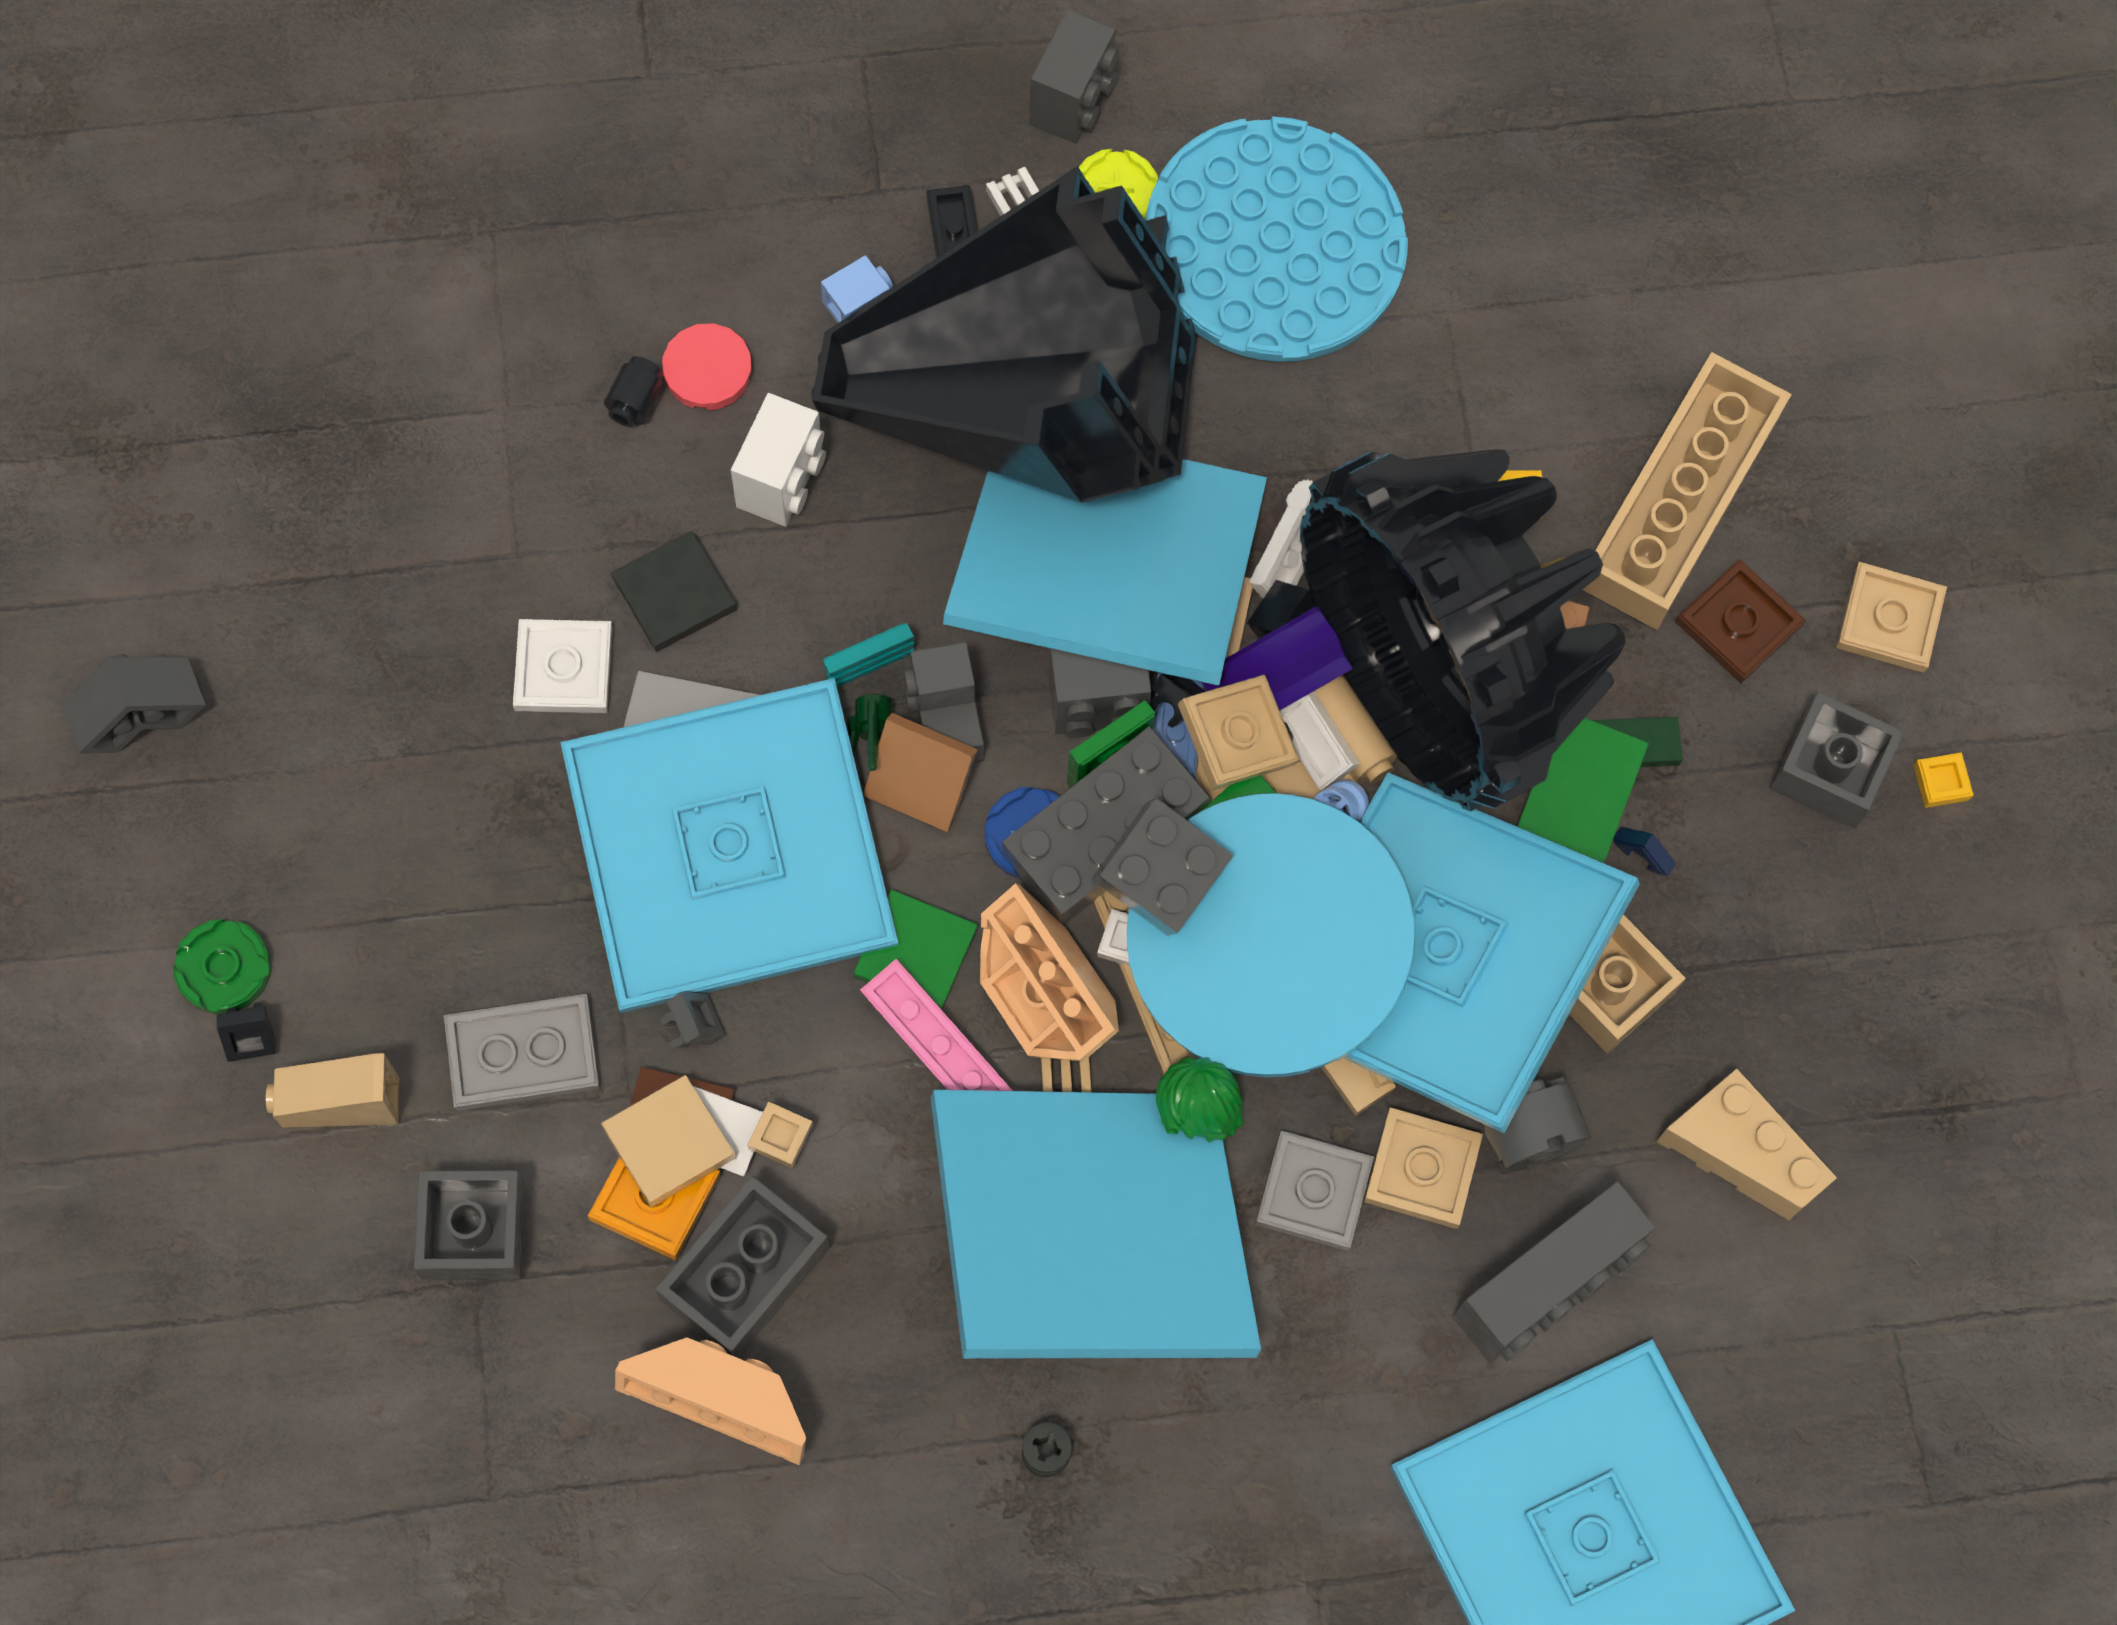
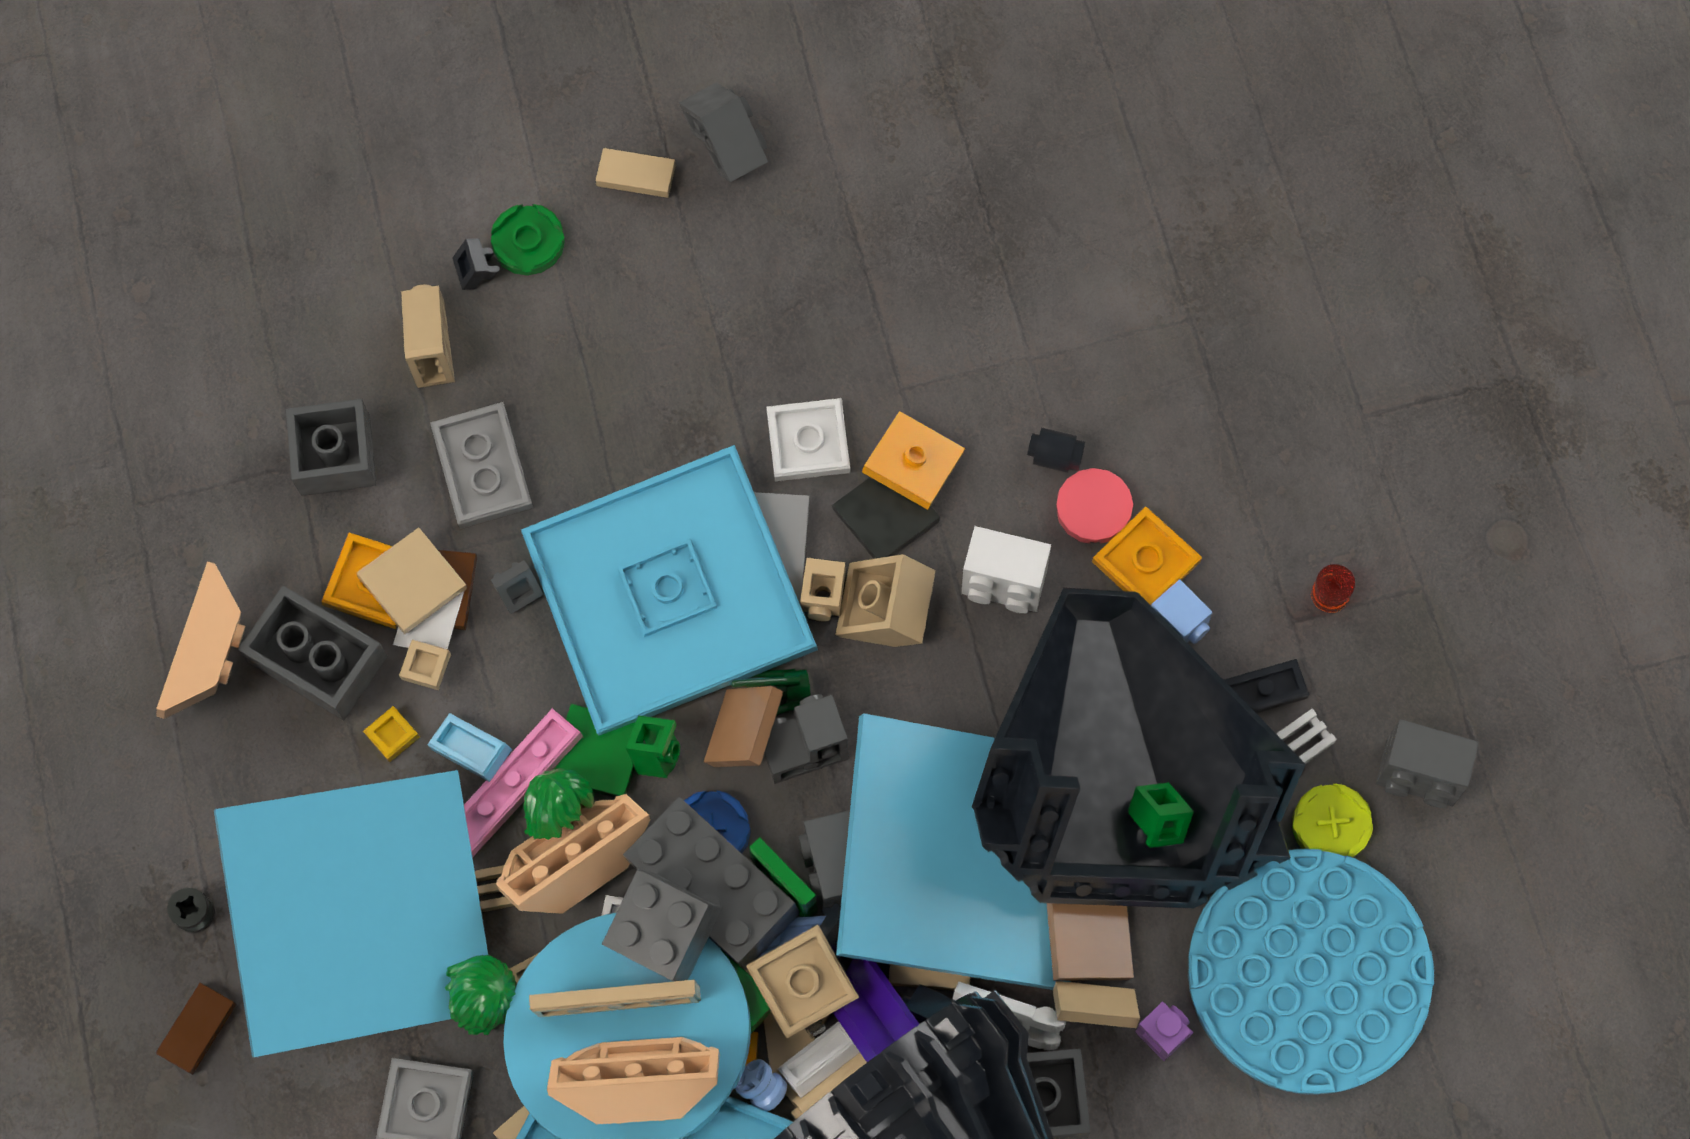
camera: 90 degrees right, 0 degrees up
teal tile [823,623,915,688] -> none
none -> reddish brown tile [156,983,237,1075]
none -> yellow tile [363,706,420,762]
none -> medium azure tile [427,713,512,782]
none -> green hair [524,768,595,840]
none -> tan tile [529,980,701,1017]
none -> light nougat wedge [547,1037,720,1125]
none -> tan tile [596,148,676,198]
none -> green brick [626,715,680,778]
none -> tan brick [800,558,846,621]
none -> tan slope [836,554,936,647]
none -> light orange plate [862,411,965,510]
none -> medium nougat tile [1047,903,1134,981]
none -> tan tile [1053,981,1140,1028]
none -> light orange plate [1092,506,1202,605]
none -> green brick [1128,782,1194,848]
none -> medium lavender brick [1135,1001,1194,1061]
none -> clear red wheel [1311,564,1355,613]

